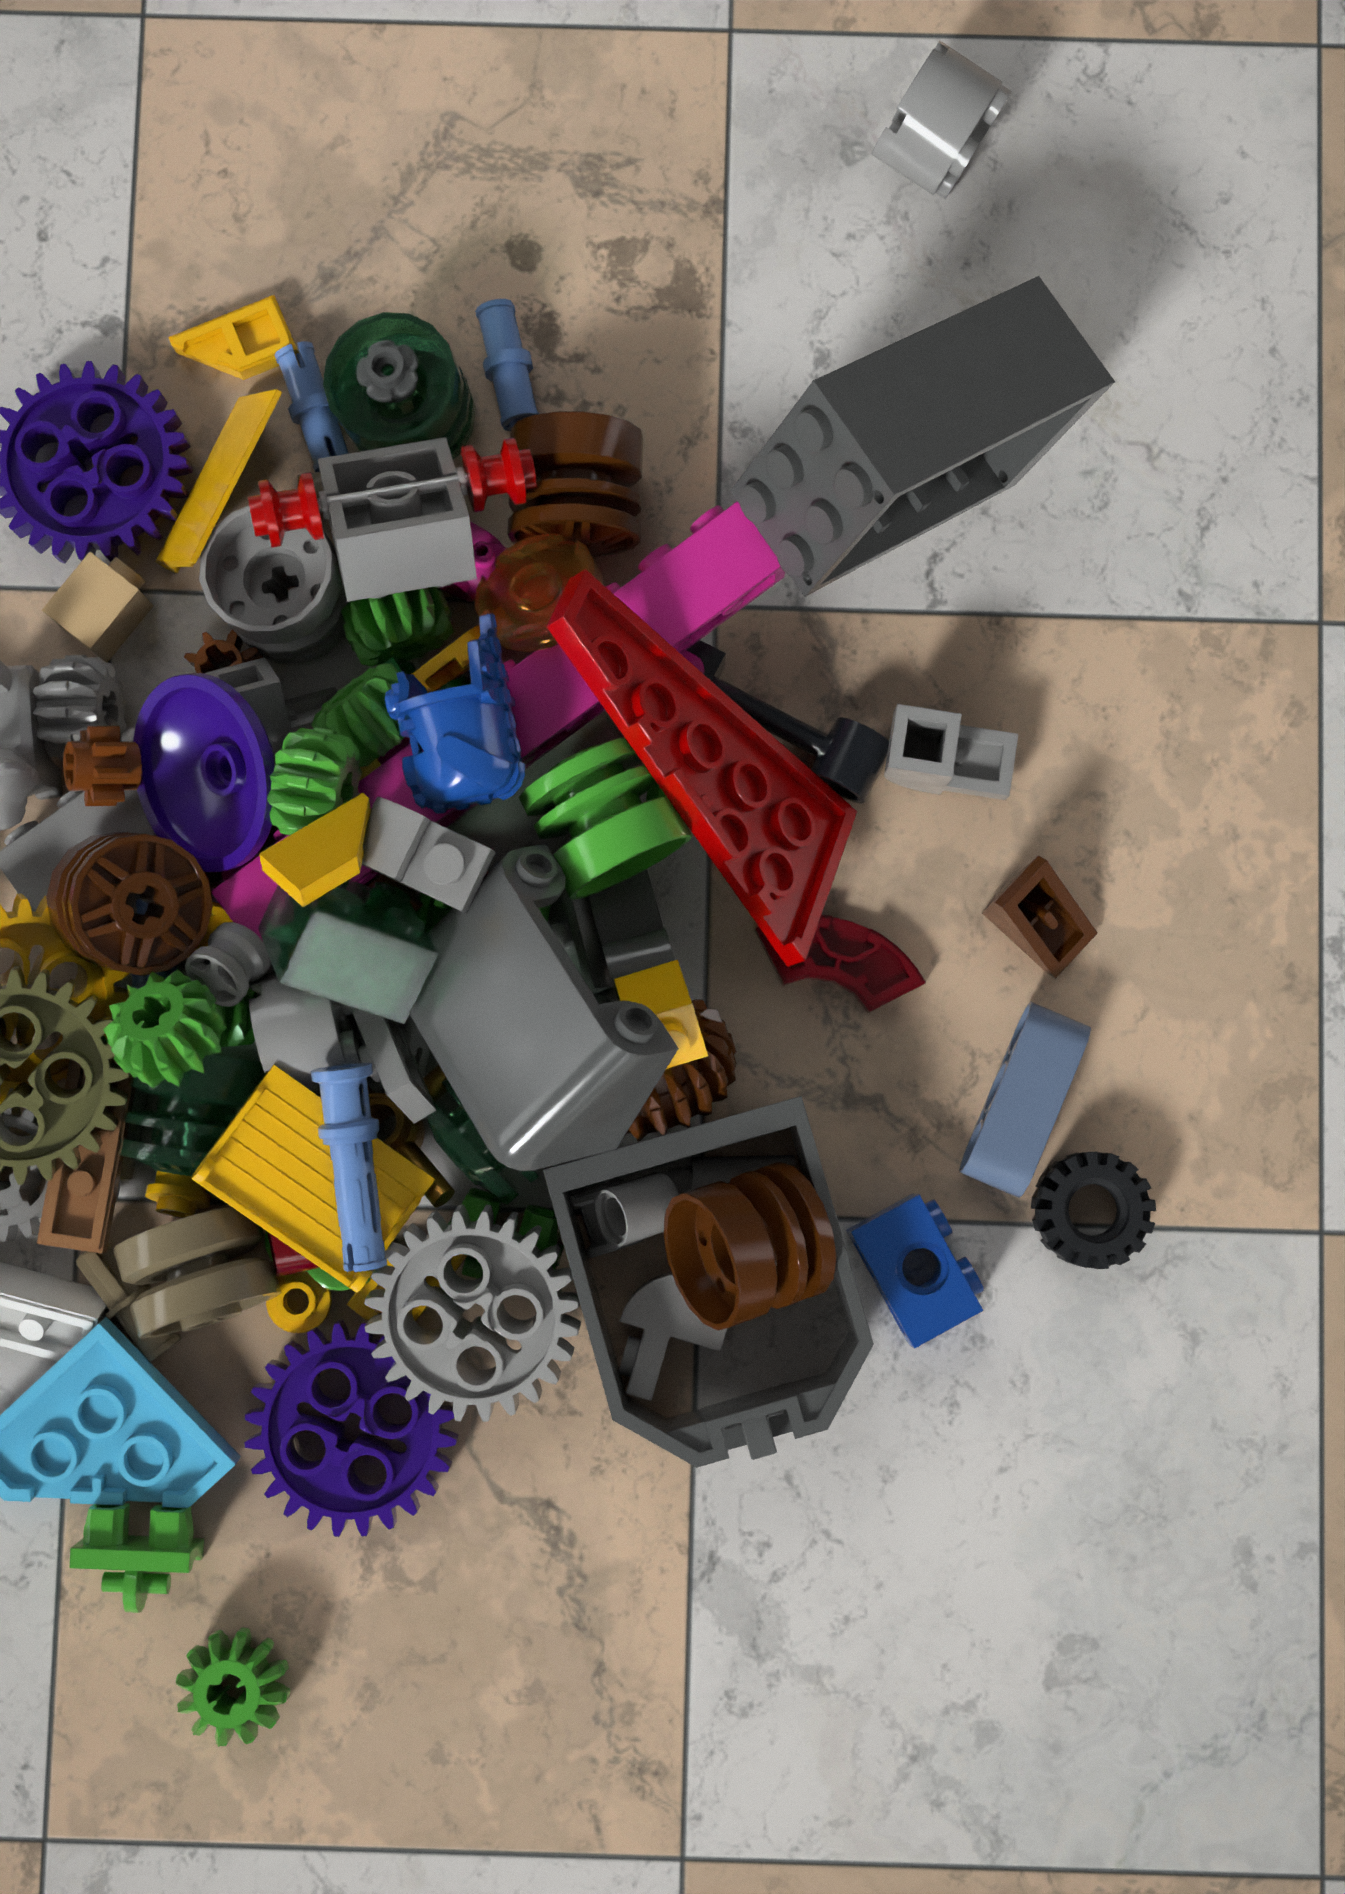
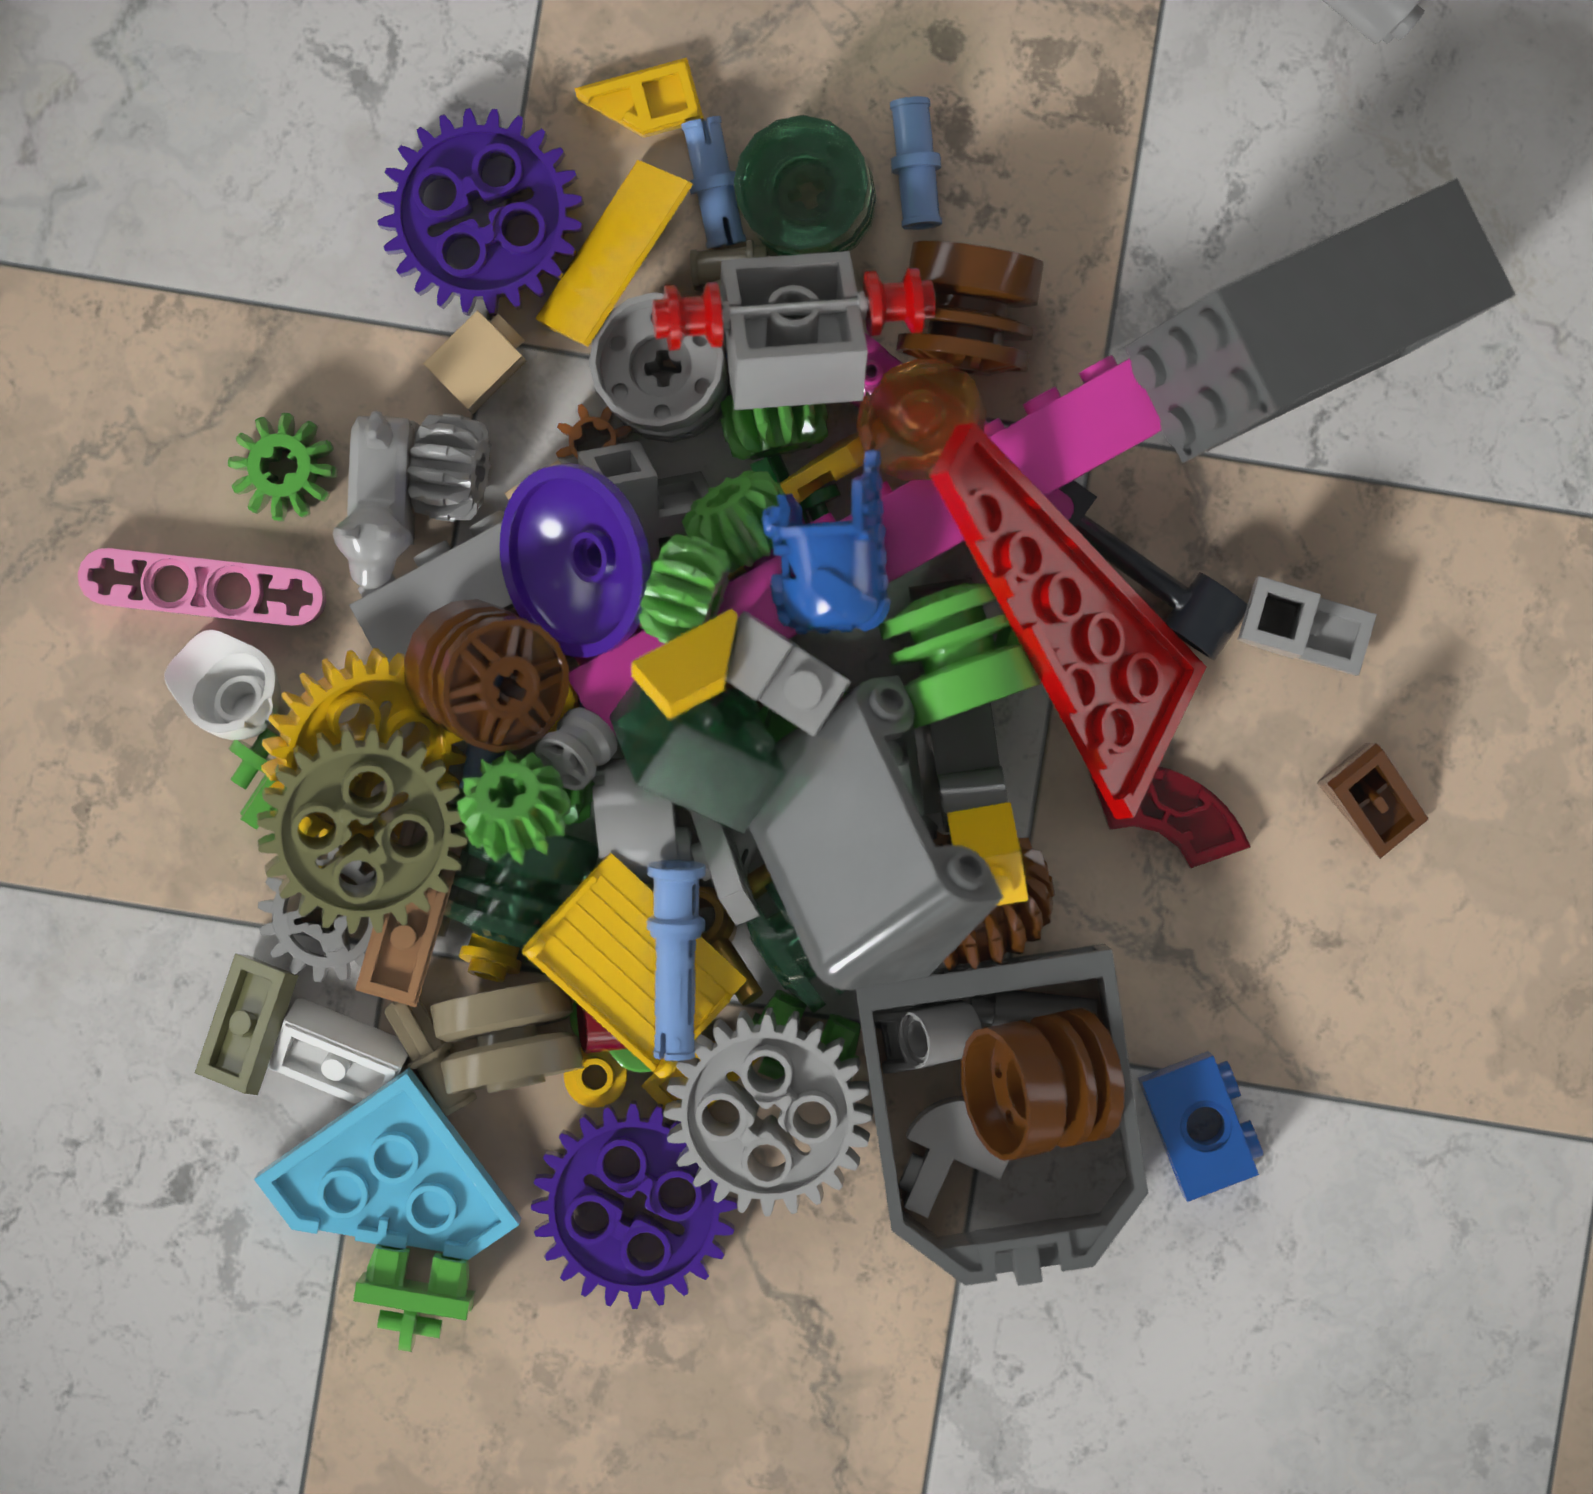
camera: 10 degrees right, 5 degrees up
dark orange gear [63,726,142,806] -> none
bright green gear [176,1627,290,1747] -> none
dark grey plate [356,340,419,403] -> none
sand blue beam [959,1001,1091,1198] -> none
black tyre [1031,1151,1156,1269] -> none

